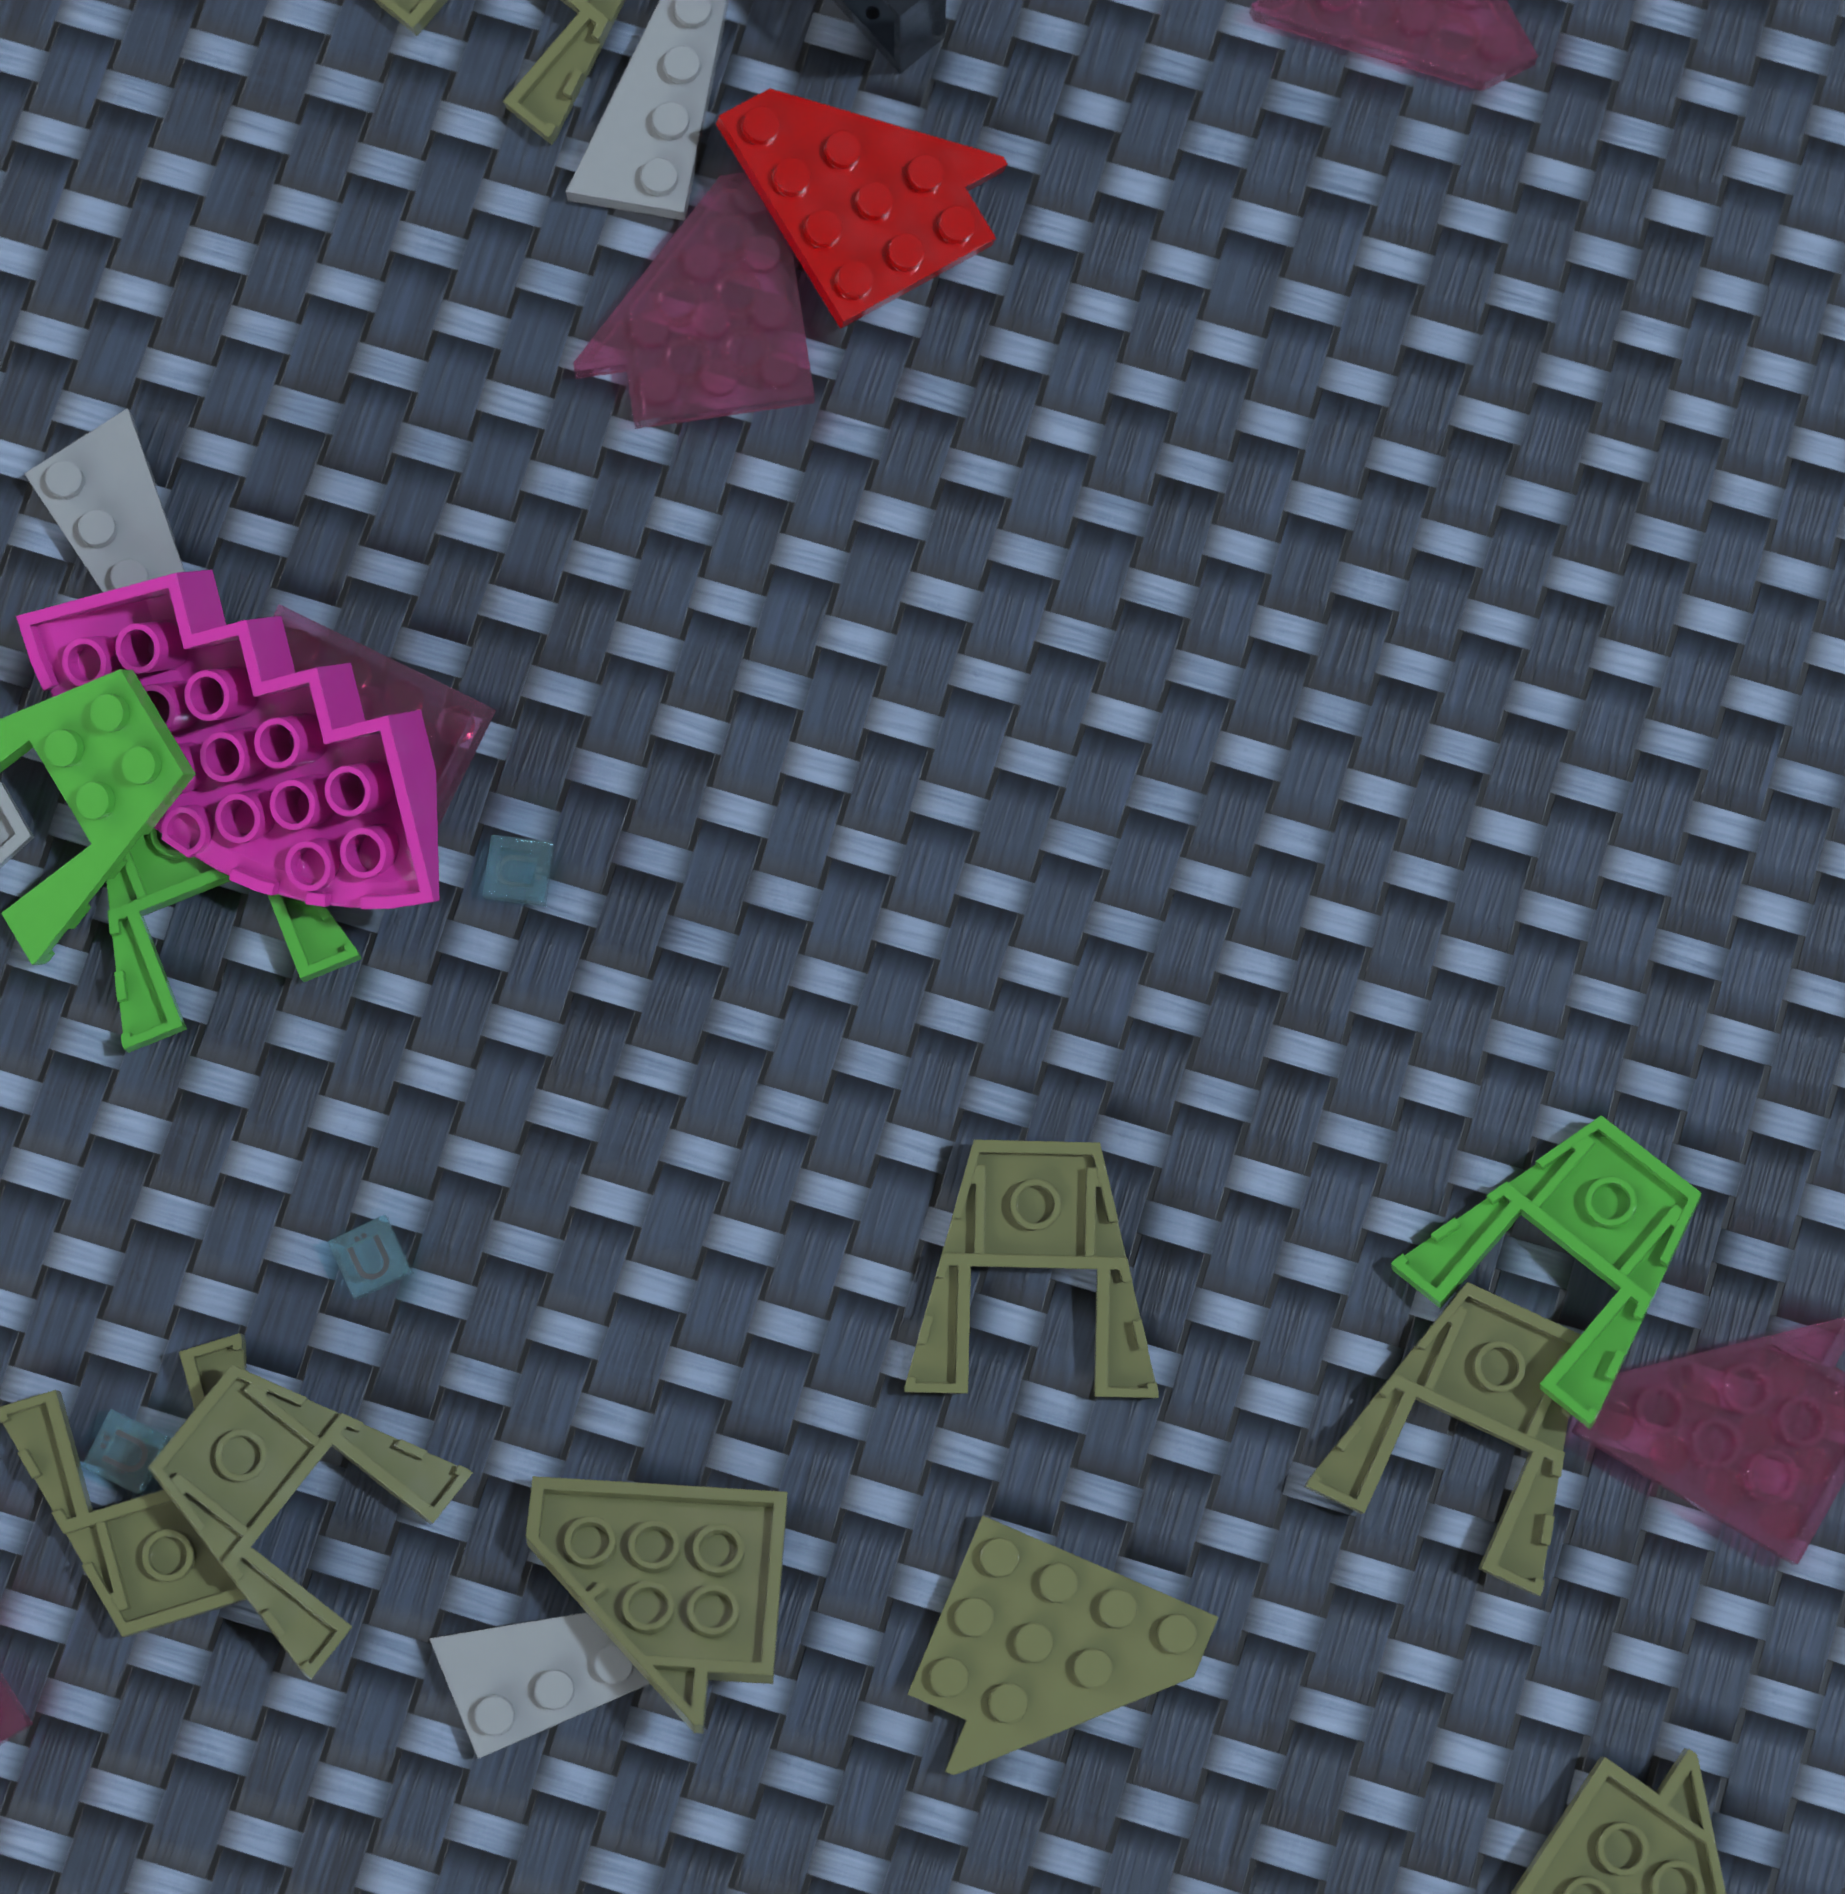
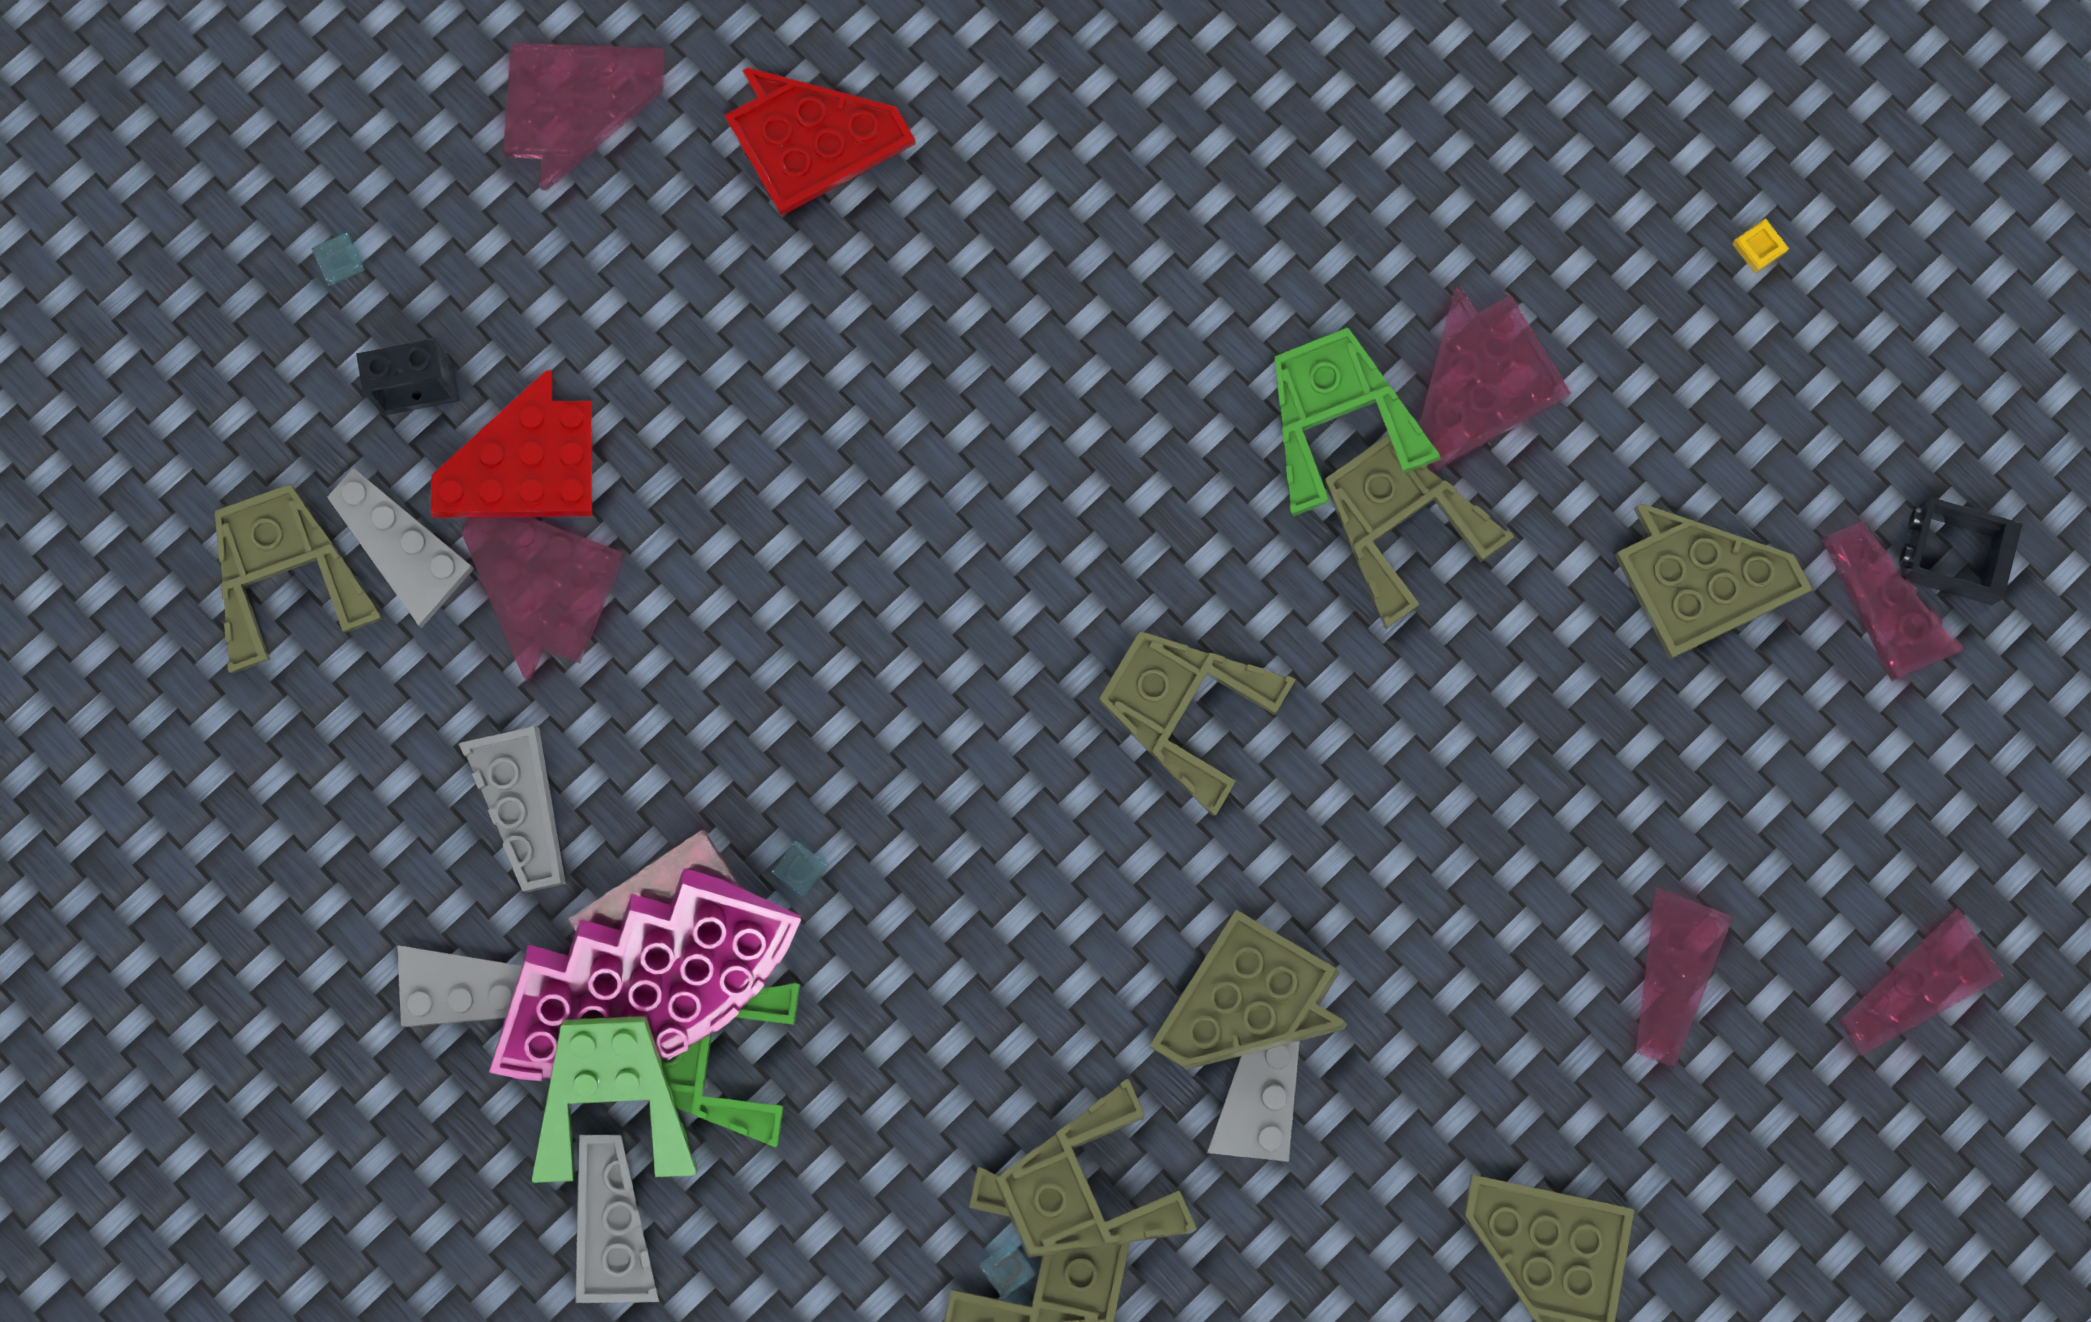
camera: 60 degrees left, 0 degrees up
clear light blue tile [328,1215,414,1301] -> none
olive wing [907,1515,1218,1775] -> none
none -> light grey wing [459,726,566,892]
none -> red wing [724,67,916,216]

